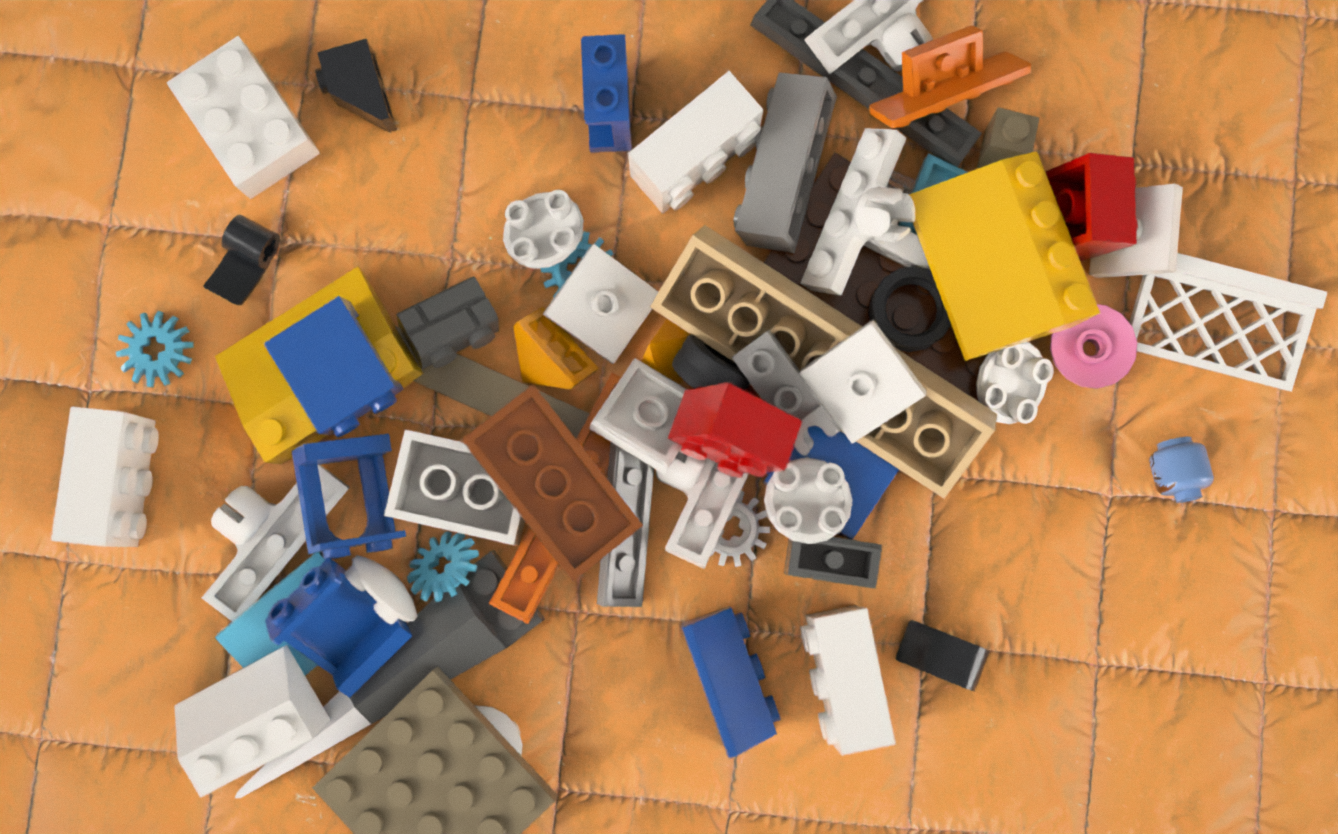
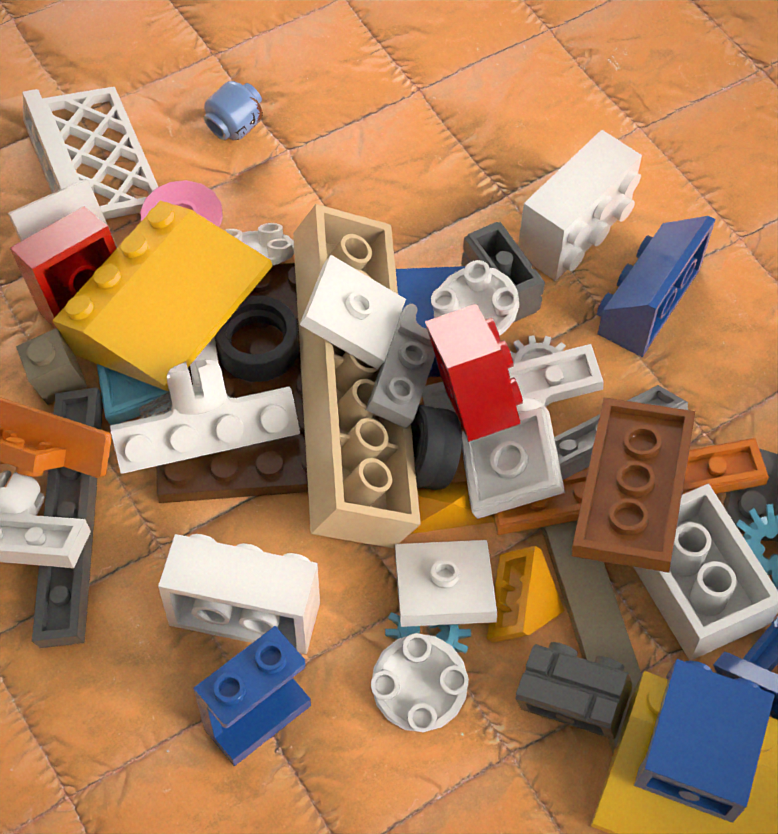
camera: 130 degrees left, 25 degrees down
light grey brick [734,72,837,253] -> none
black panel [896,620,990,692] -> none

